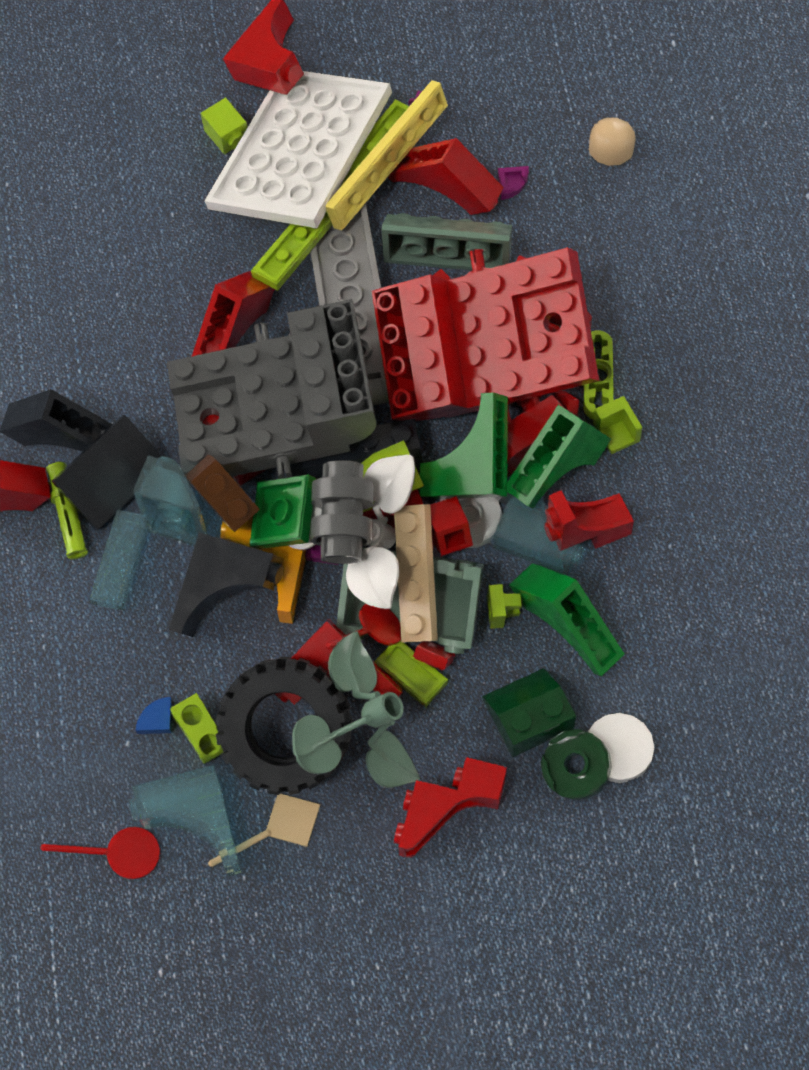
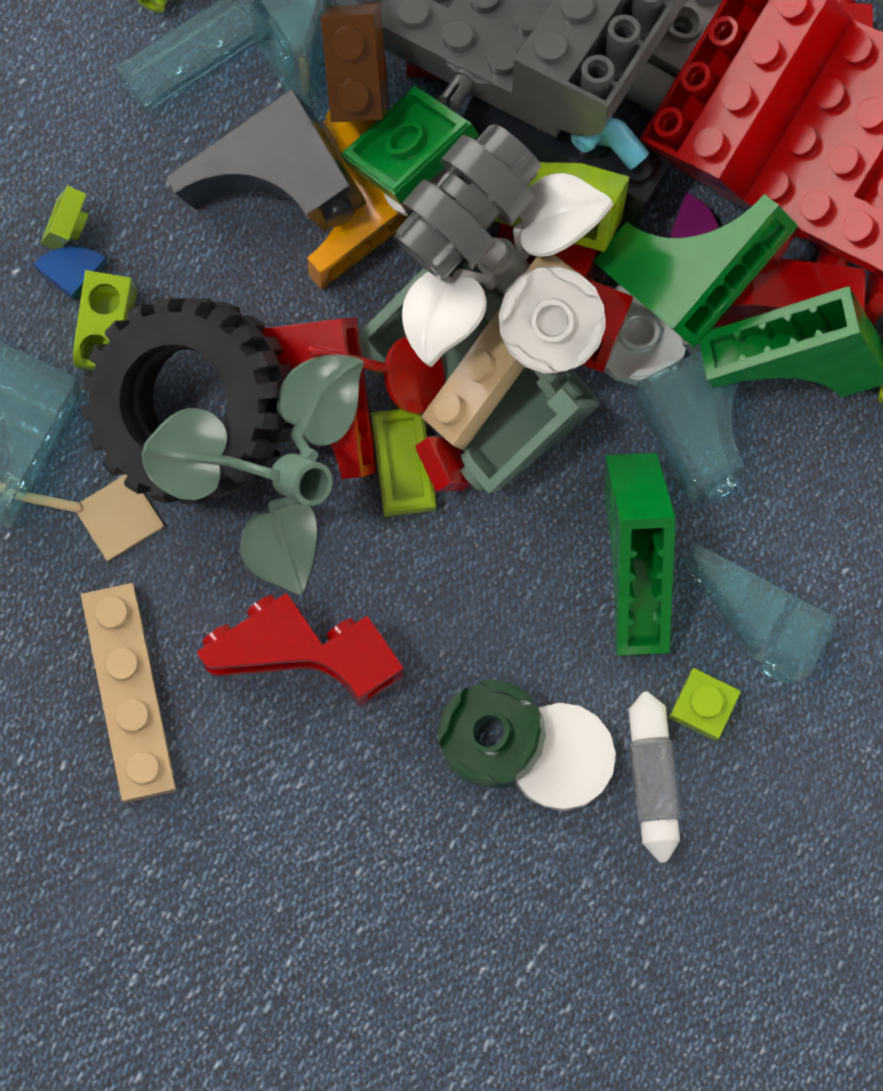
camera: 30 degrees right, 10 degrees up
dark green slope [482,668,576,758] -> none
lime tile [486,584,522,629] -> none
red arch [544,490,634,551] -> none
none -> lime plate [40,186,88,250]
none -> tan plate [81,583,177,803]
none -> white tile [499,266,605,374]
none -> medium azure arm [571,118,650,170]
none -> piece [628,691,680,863]
none -> lime plate [668,668,741,741]
none -> magenta tile [669,193,718,238]
none -> clear light blue slope [684,543,838,684]

